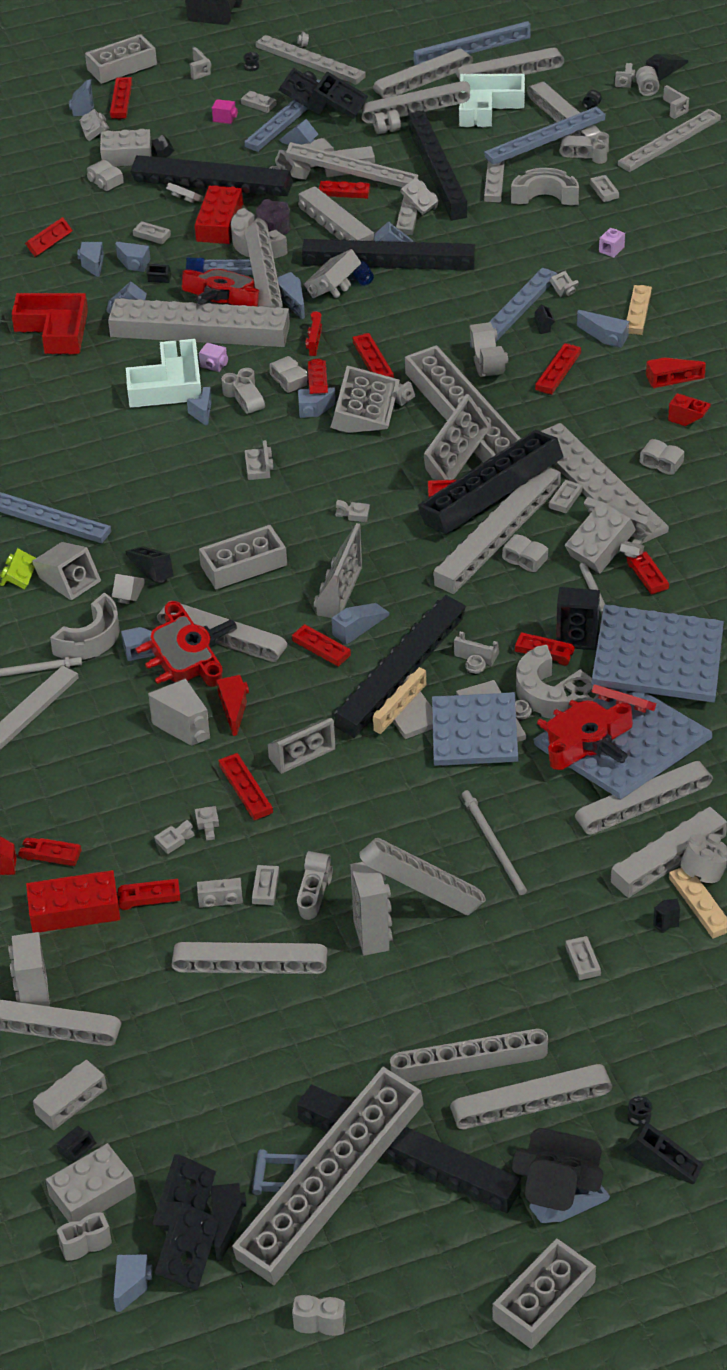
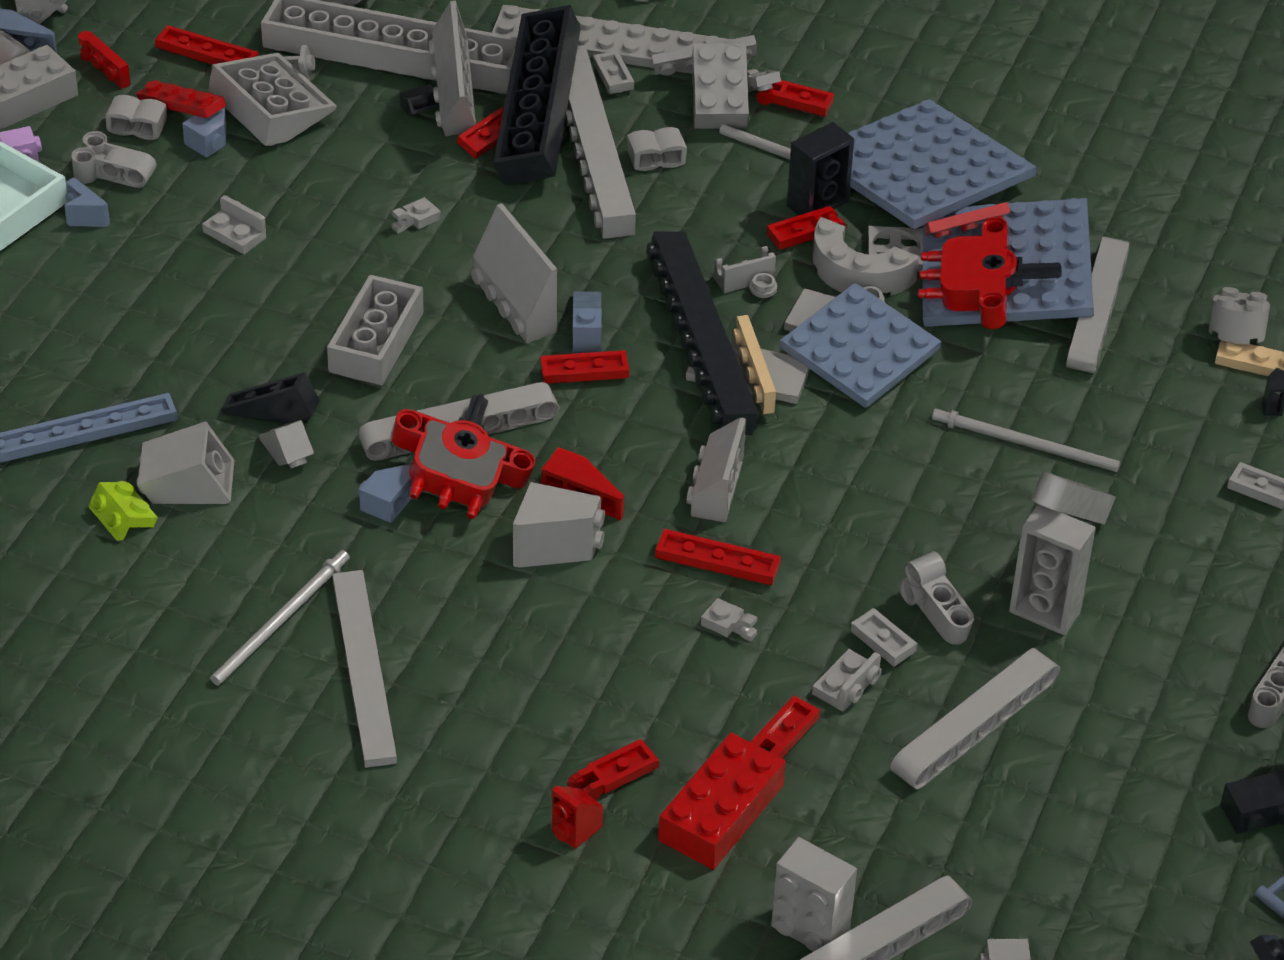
camera: 50 degrees left, 0 degrees up
light grey brick [50,593,120,660] -> none
light grey plate [154,820,195,854] -> none
light grey brick [611,807,727,898] -> none

